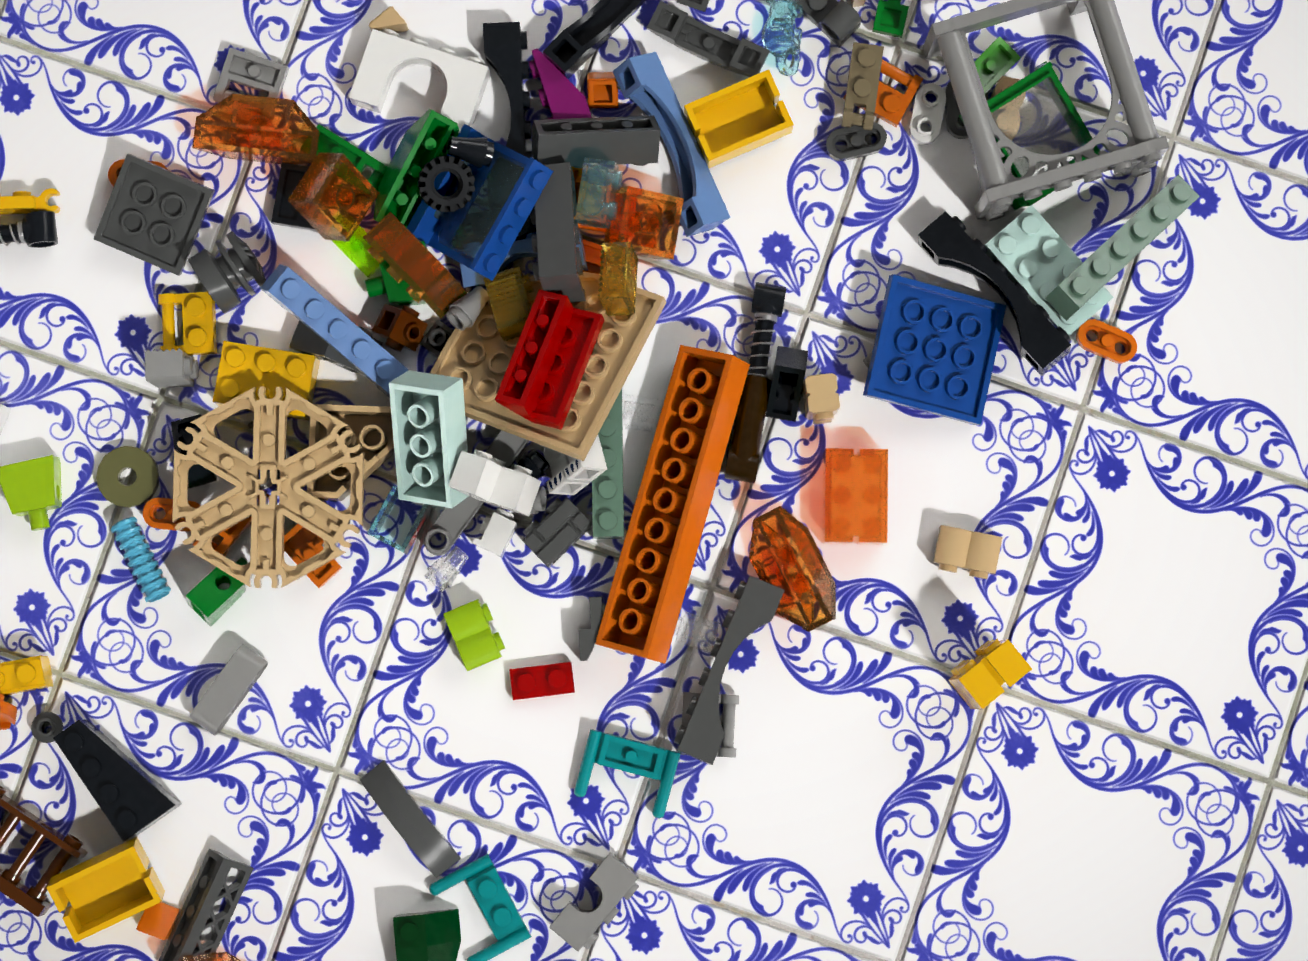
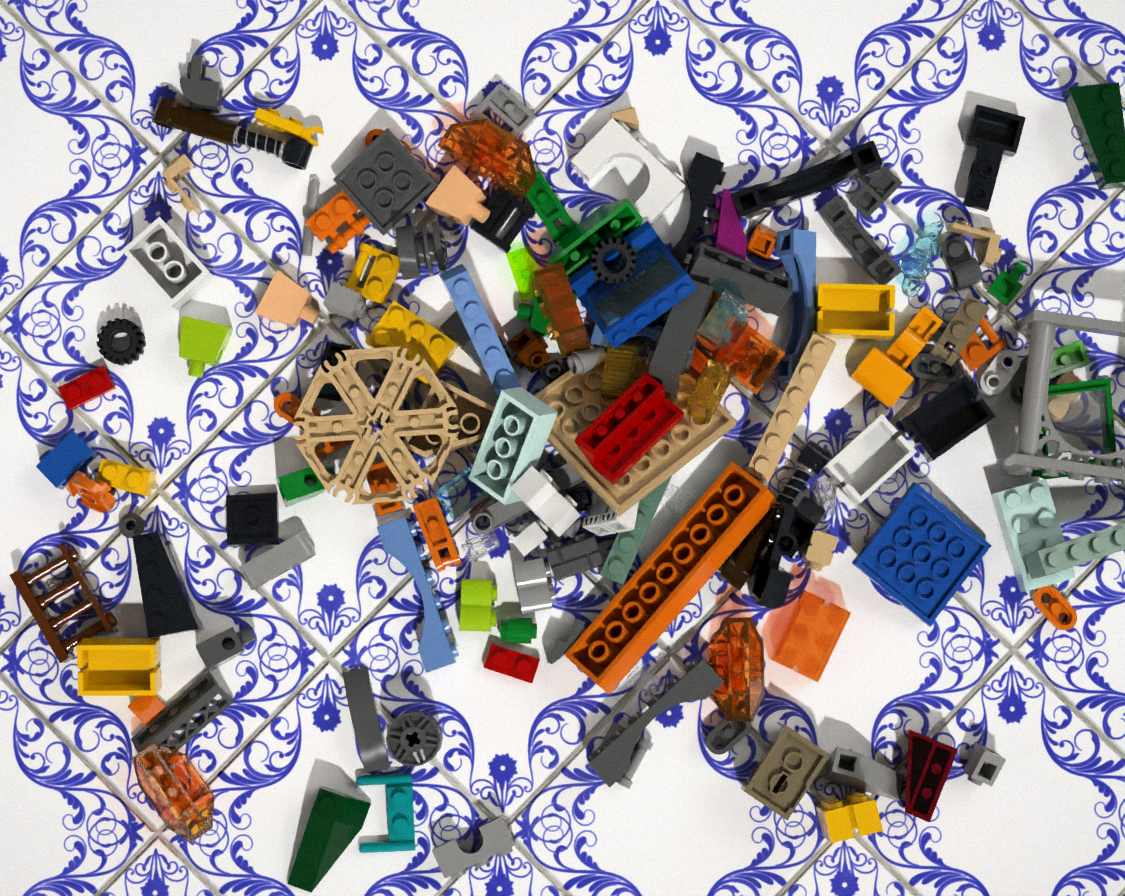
camera: 30 degrees right, 0 degrees up
olive tile [96,446,159,508] -> none
medium azure piece [111,517,171,603] -> none
clear orange brick [288,152,379,241] -> none
black cone [446,136,494,168] -> none
teal plate [574,729,681,818] -> none
black arch [918,211,1071,376] -> none
tan brick [933,525,1003,579] -> none
none -> dark grey torso [196,626,256,671]
none -> black plate [226,492,279,547]
none -> light nougat torso [255,270,320,328]
none -> light grey bar [302,181,320,256]
none -> orange plate [304,190,371,255]
none -> medium blue arch [377,517,459,673]
none -> dark grey wheel [386,710,443,767]
none -> orange plate [412,497,462,573]
none -> light nougat torso [426,165,490,226]
none -> green brick [500,617,537,644]
none -> light grey brick [513,558,556,614]
none -> dark grey plate [706,712,751,755]
none -> dark tan piece [741,724,830,821]
none -> tan arch [746,331,837,483]
none -> black plate [750,501,798,609]
none -> clear cone [812,478,837,516]
none -> white piece [823,414,917,505]
none -> light grey slope [824,747,904,801]
none -> light orange plate [850,306,944,409]
none -> black piece [899,375,996,463]
none -> dark red wedge [905,730,958,822]
none -> light grey brick [963,742,1006,787]

